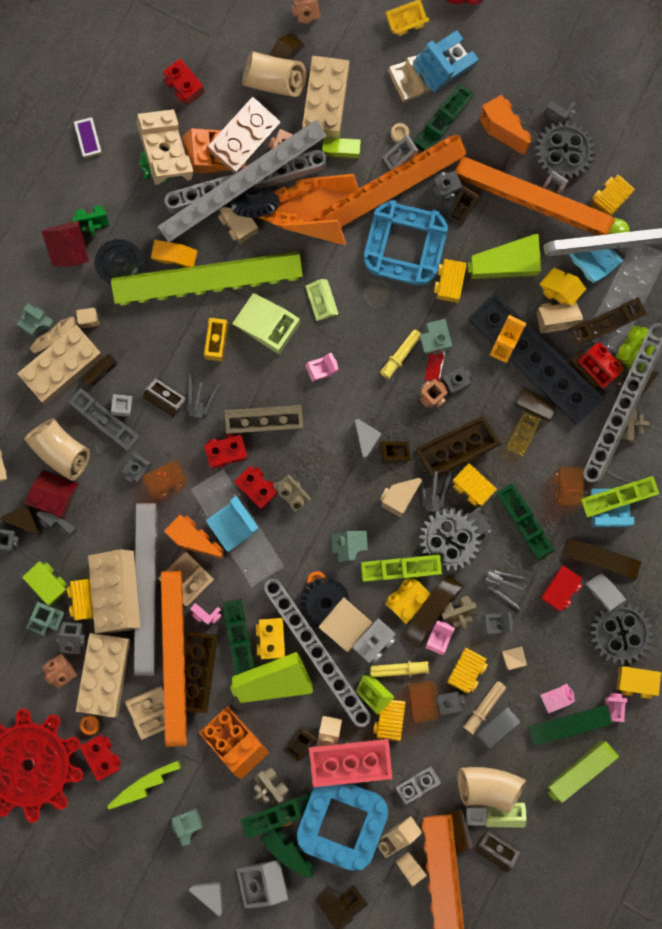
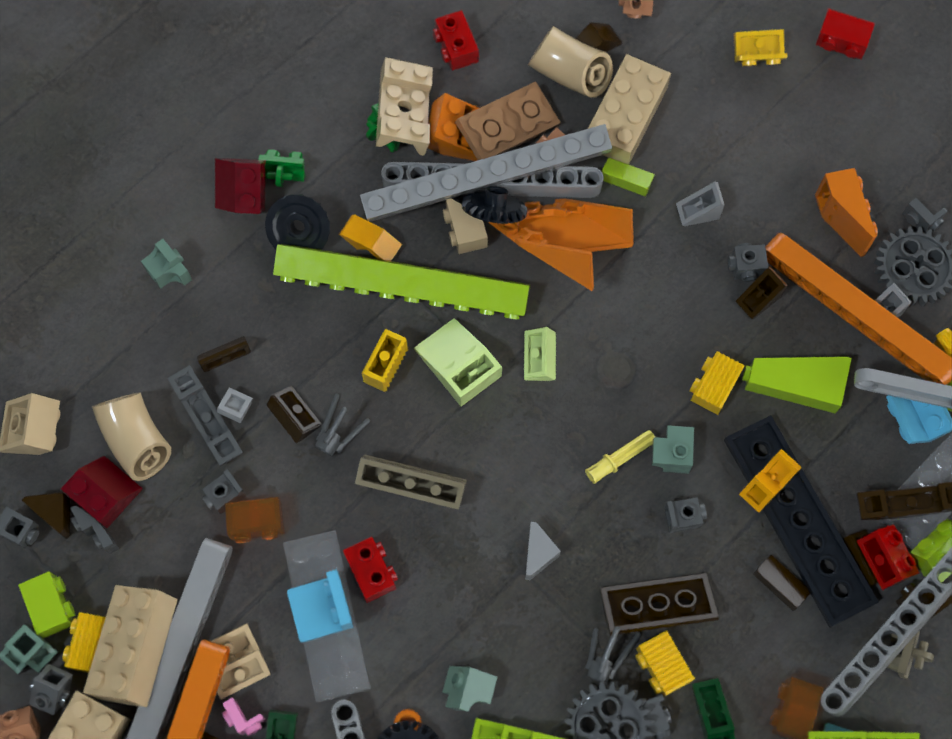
camera: 20 degrees right, 10 degrees down
tan brick [17,325,104,406] -> none
tan tile [30,317,77,353] -> none
dark purple tile [74,117,102,159] -> none
tan slope [76,308,99,328] -> none
orange slope [164,514,225,560] -> none
red brick [204,433,248,470] -> none
dark tan hips [273,474,310,511] -> none
bright pink bracket [305,353,339,382] -> none
orange beam [315,135,466,227] -> none
dark azure plate [364,201,448,286] -> none
dark brown slope [379,441,411,465] -> none
tan slope [380,478,422,517] -> none
tan slope [388,56,432,102] -> none
tan tile [391,123,409,143] -> none
dark azure brick [413,30,479,93] -> none
dark green slope [414,83,474,152] -> none
nougat brick [420,379,448,409] -> none
red sticker [424,352,445,382] -> none
clear yellow slope [507,411,541,455] -> none
tan slope [536,302,583,334] -> none
yellow brick [539,268,586,306] -> none

